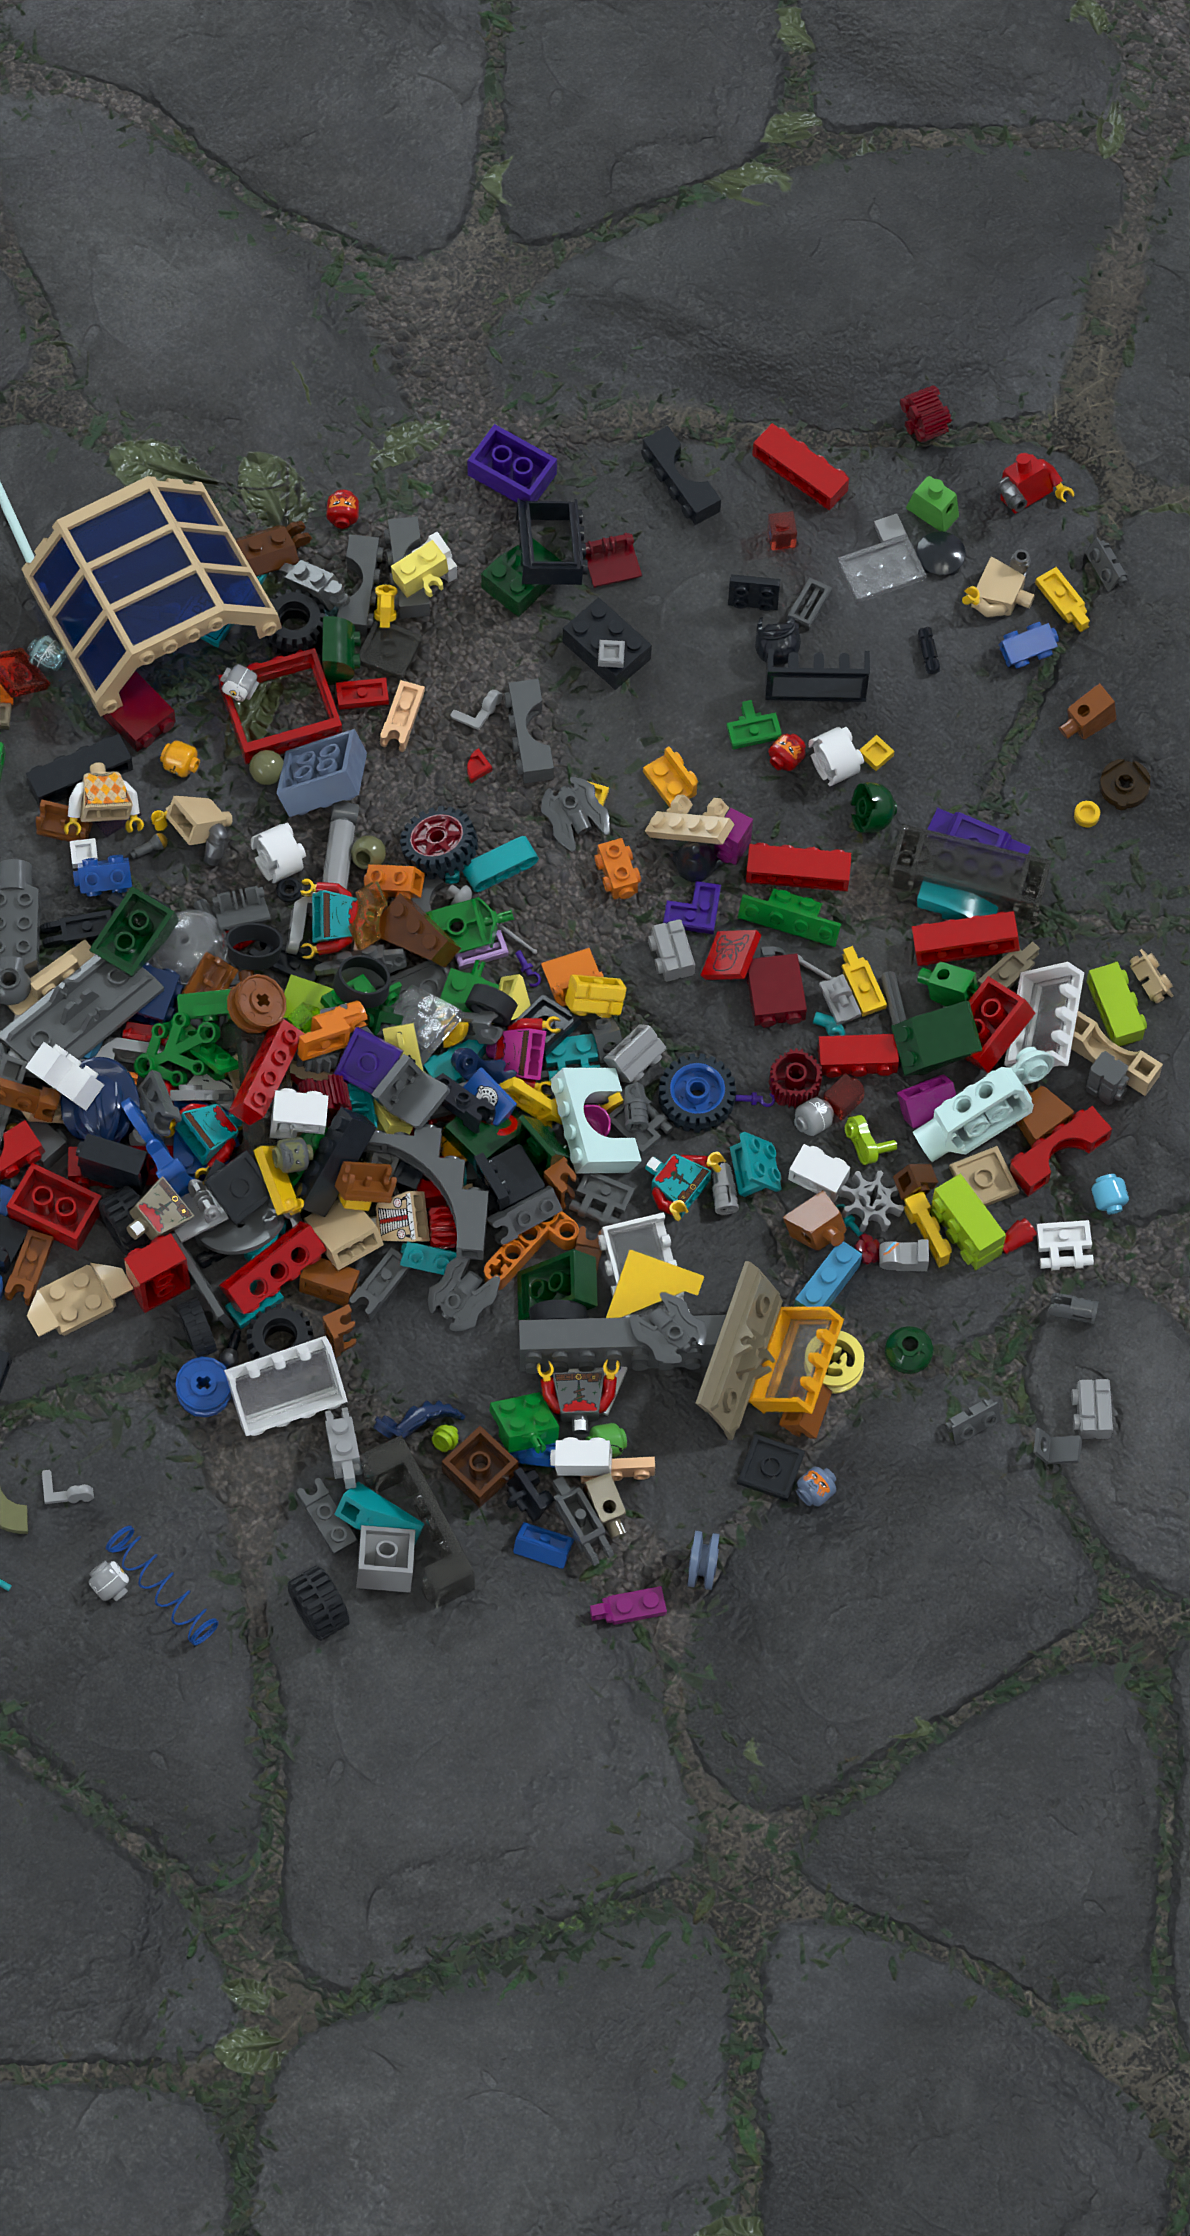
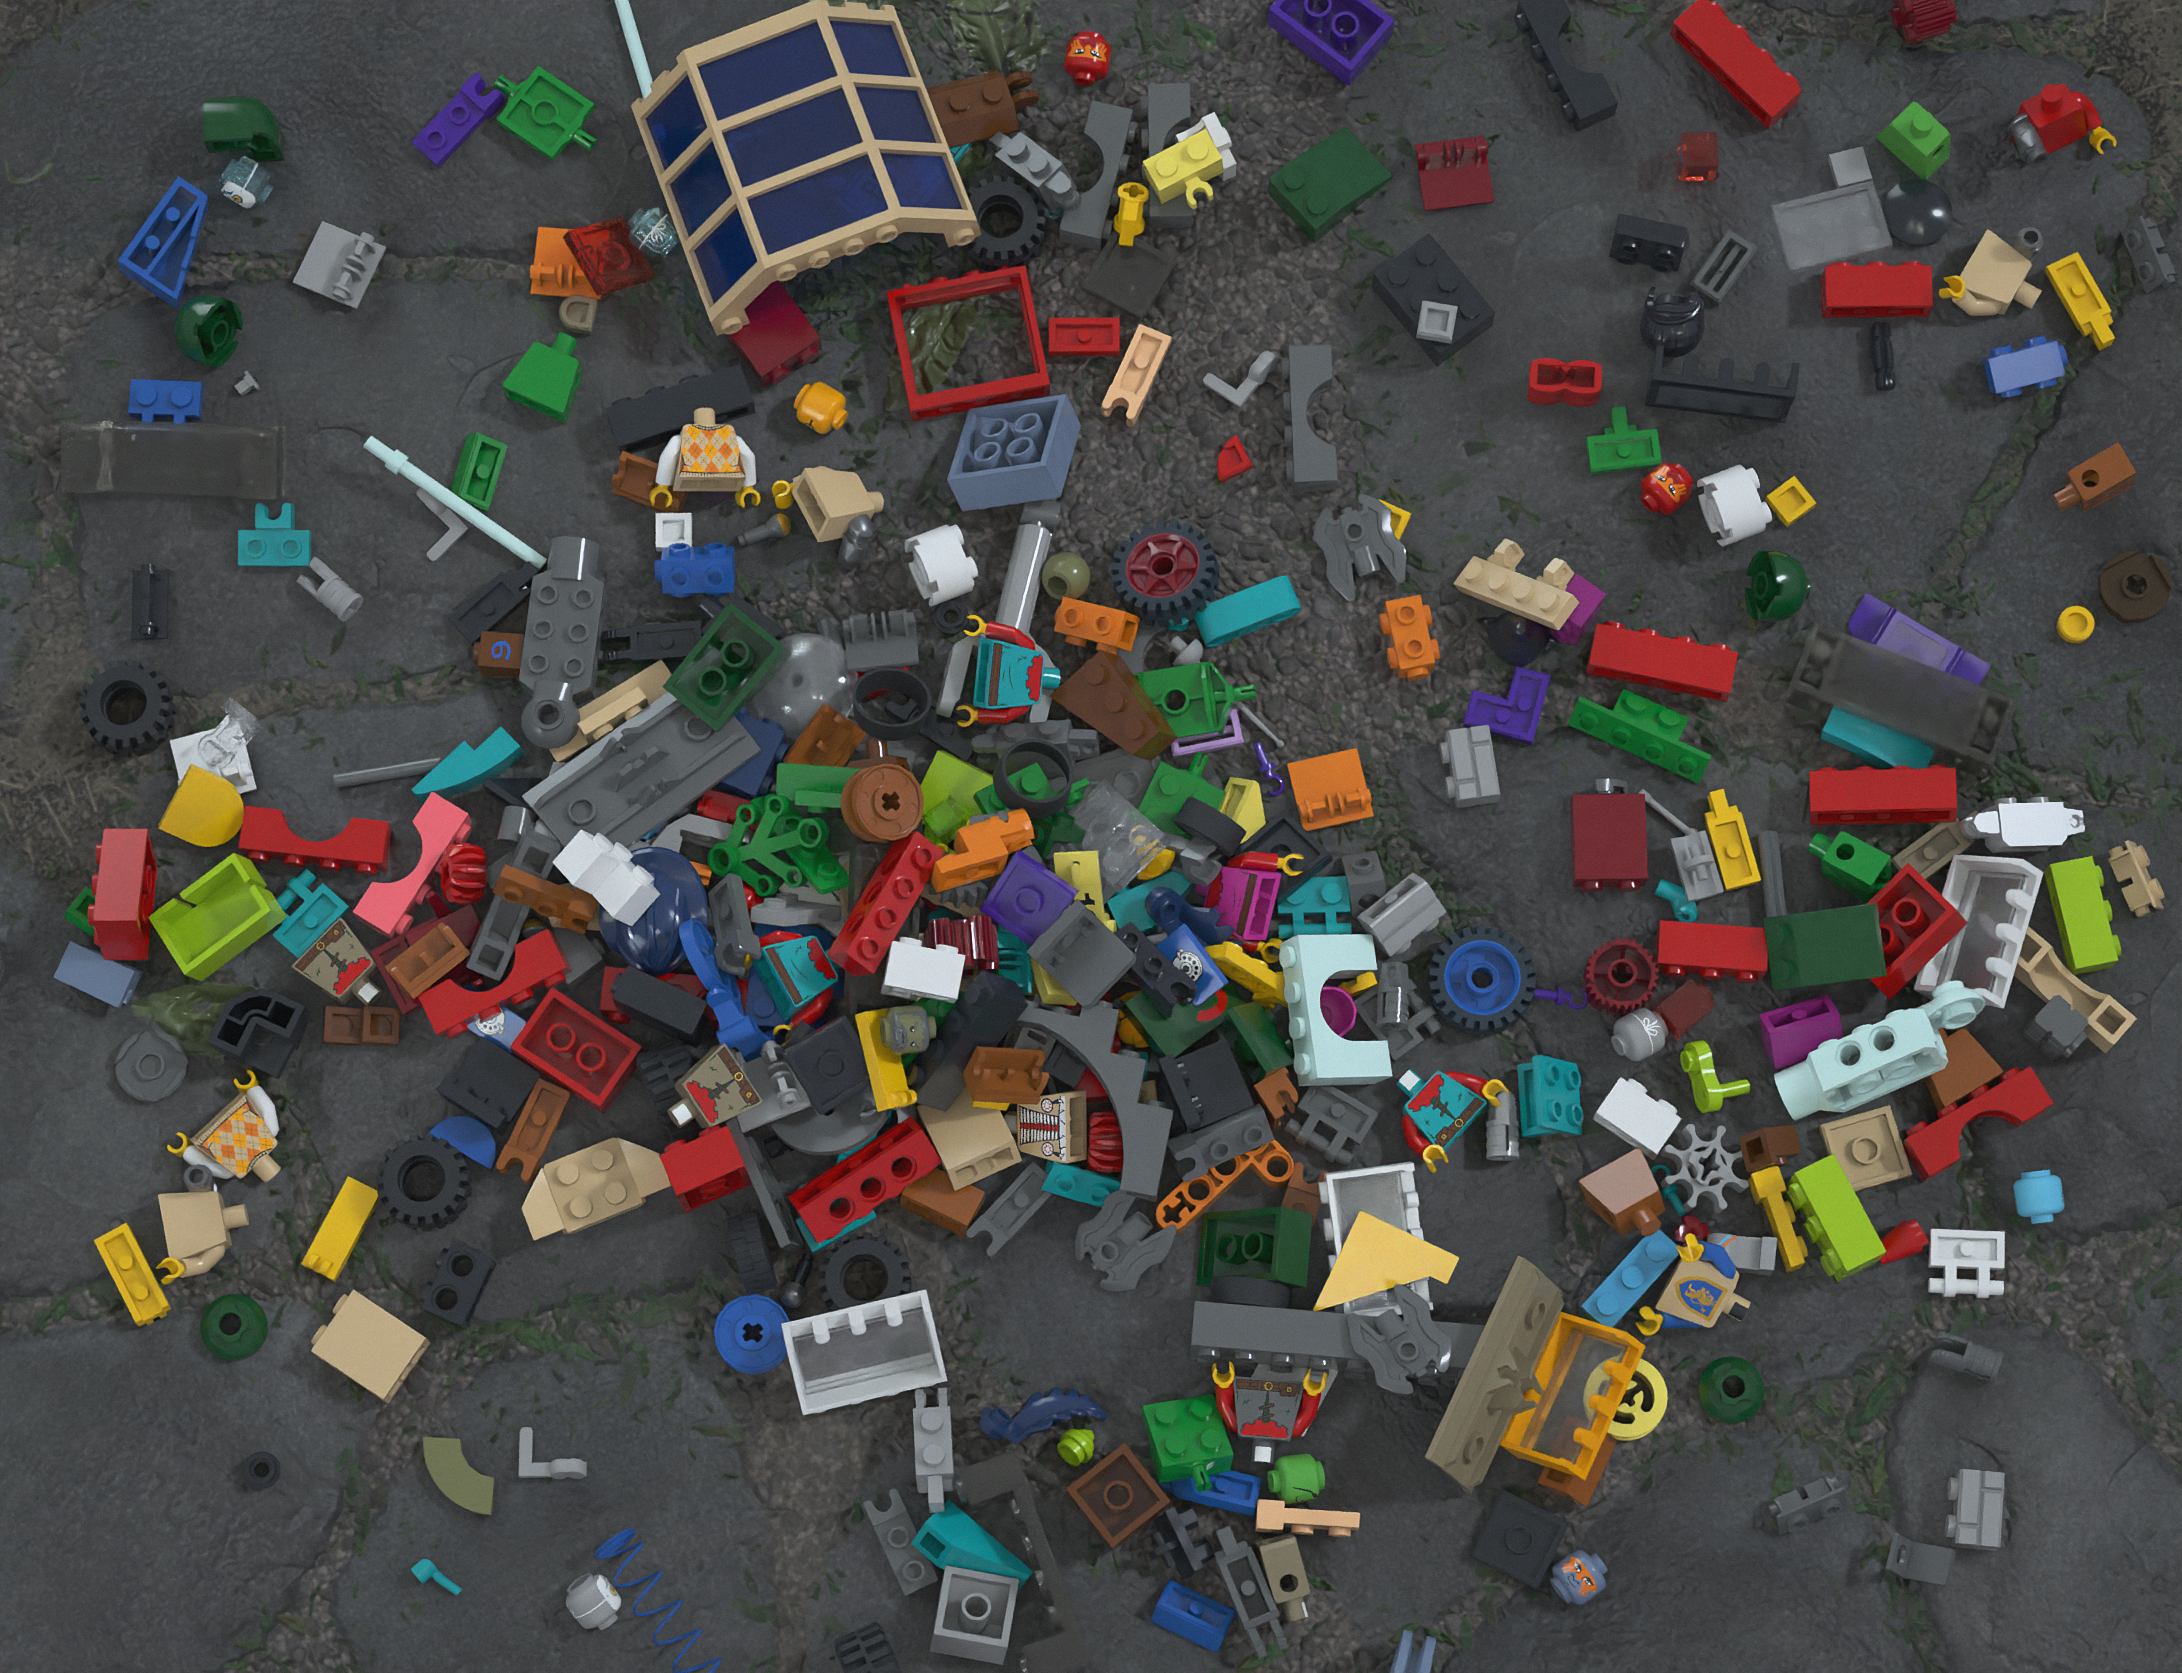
camera: 10 degrees right, 10 degrees up
light grey head [220,664,259,702] -> none
olive piece [249,750,284,785] -> none
dark green brick [322,616,361,685] -> none
dark orange hinge [322,1304,357,1358] -> none
clear orange tile [348,881,388,950] -> none
black window [516,498,588,585] -> none
white brick [550,1437,612,1476] -> none
yellow brick [565,975,626,1018] -> none
light orange bracket [643,746,698,808] -> none
red tile [701,930,761,980] -> none
none -> red brick [1527,358,1602,407]
none -> torso [1635,1233,1751,1336]
none -> red brick [1821,261,1933,318]
none -> hinge [1959,797,2085,853]

